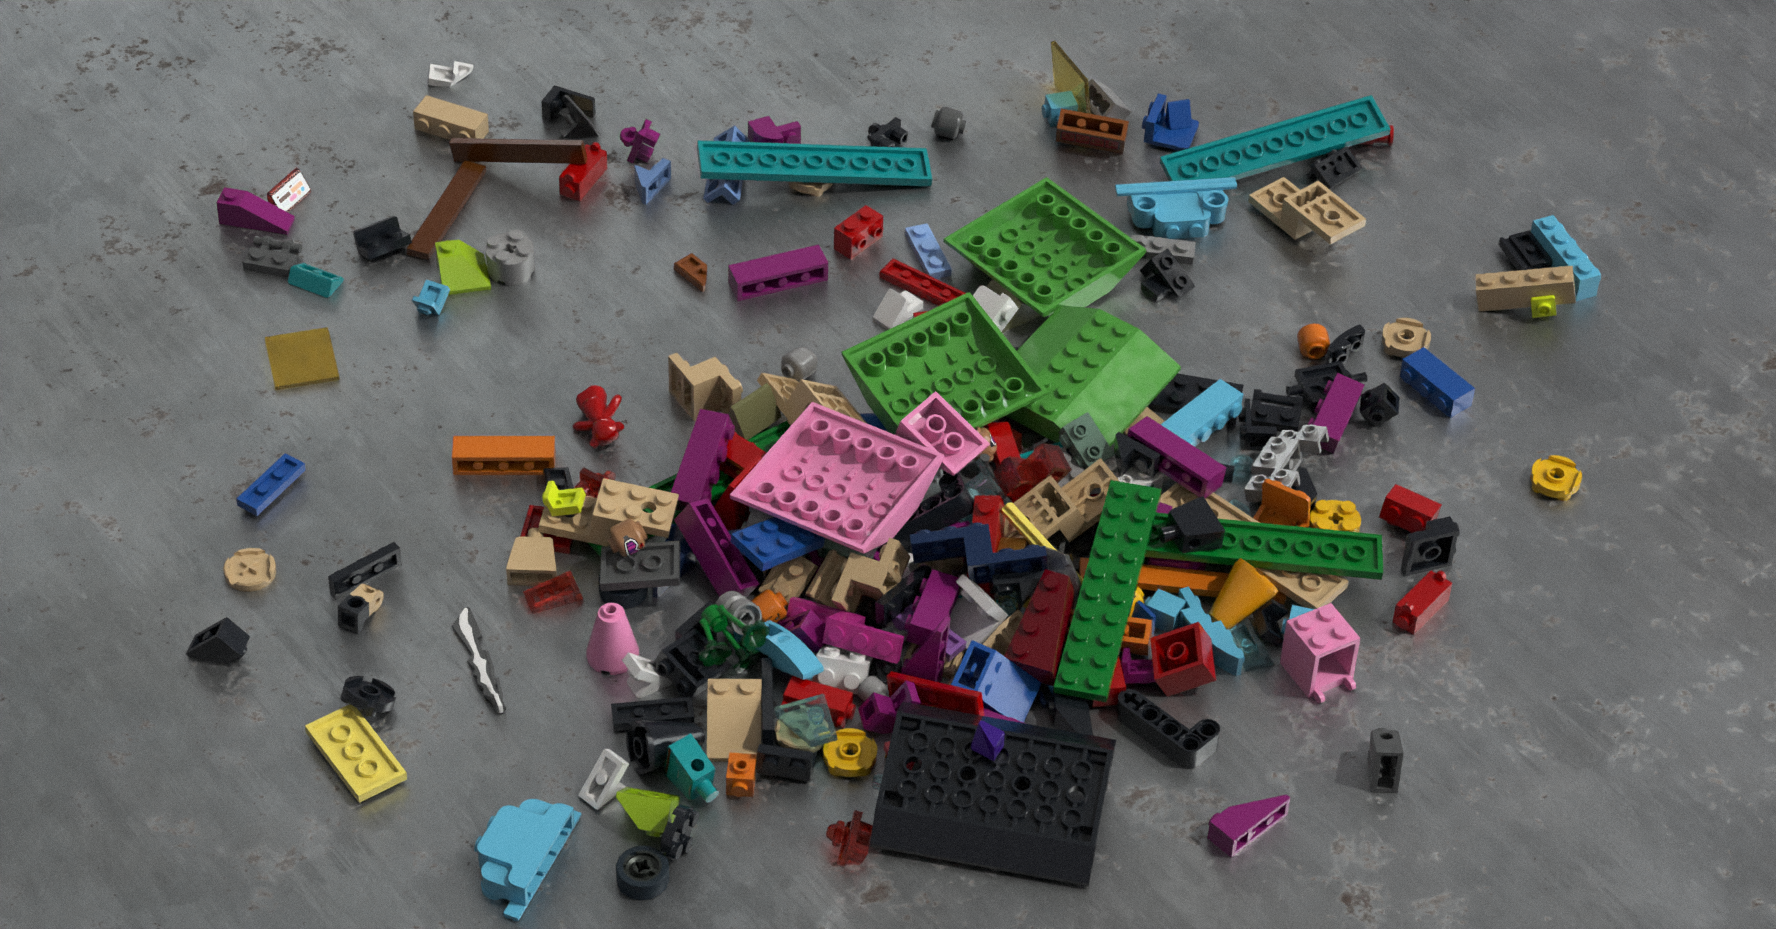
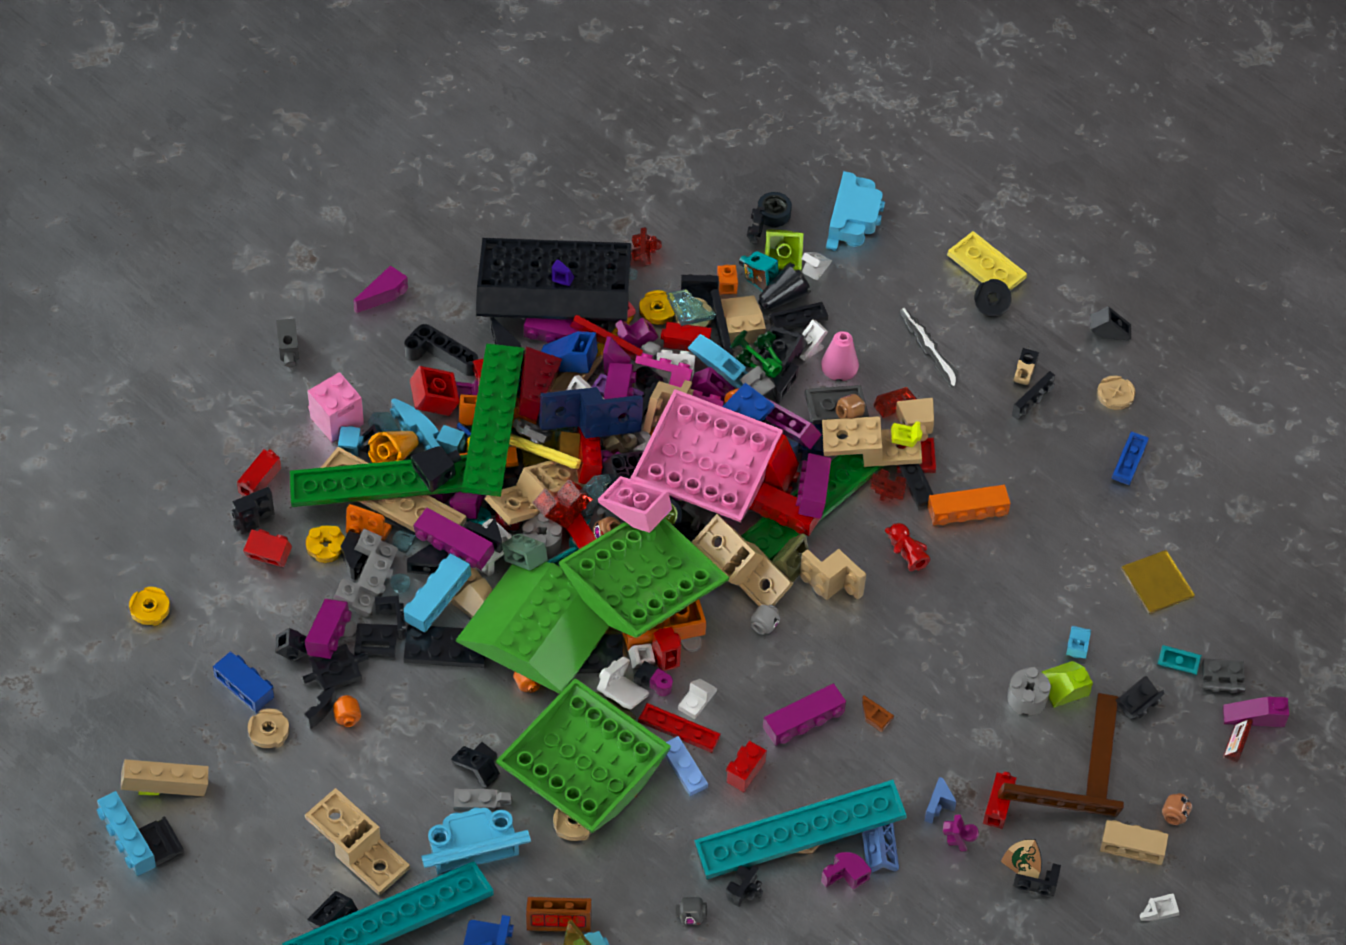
camera: 170 degrees right, 10 degrees up
none -> nougat head [1162,793,1192,825]

